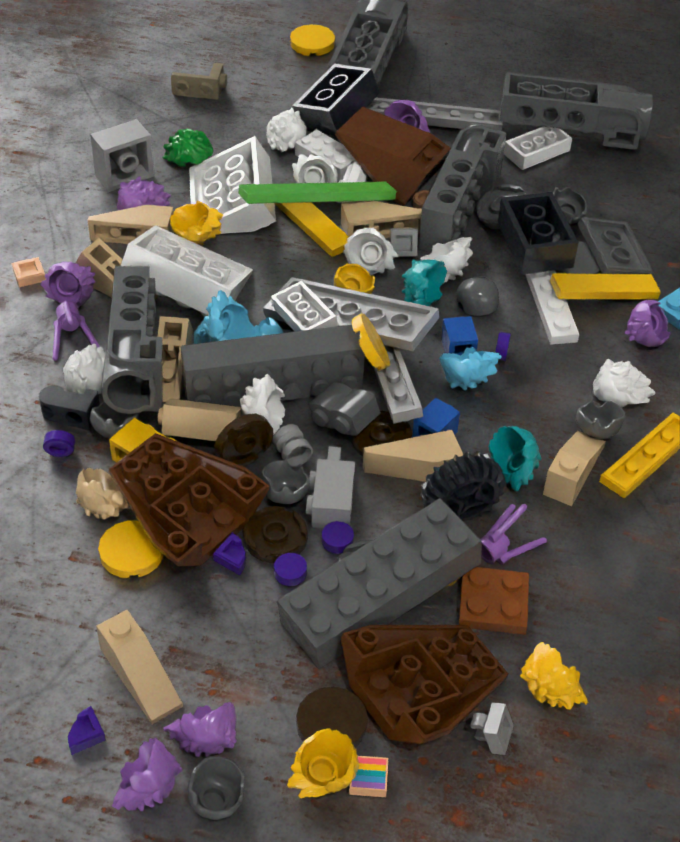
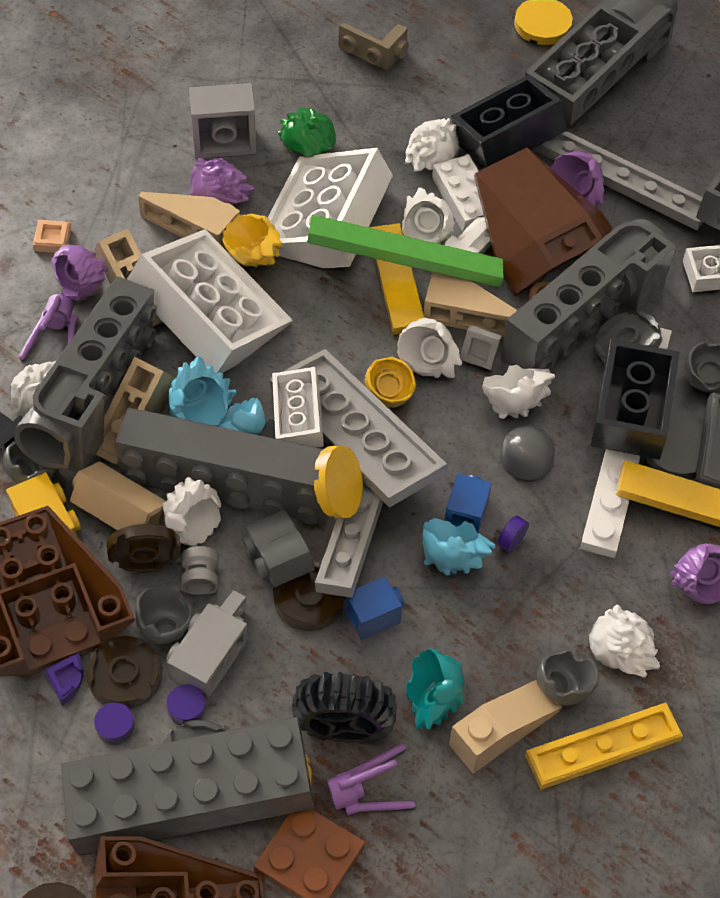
camera: 25 degrees right, 10 degrees up
tan slope [363,430,463,482] -> none
teal hair [402,259,447,306] -> none

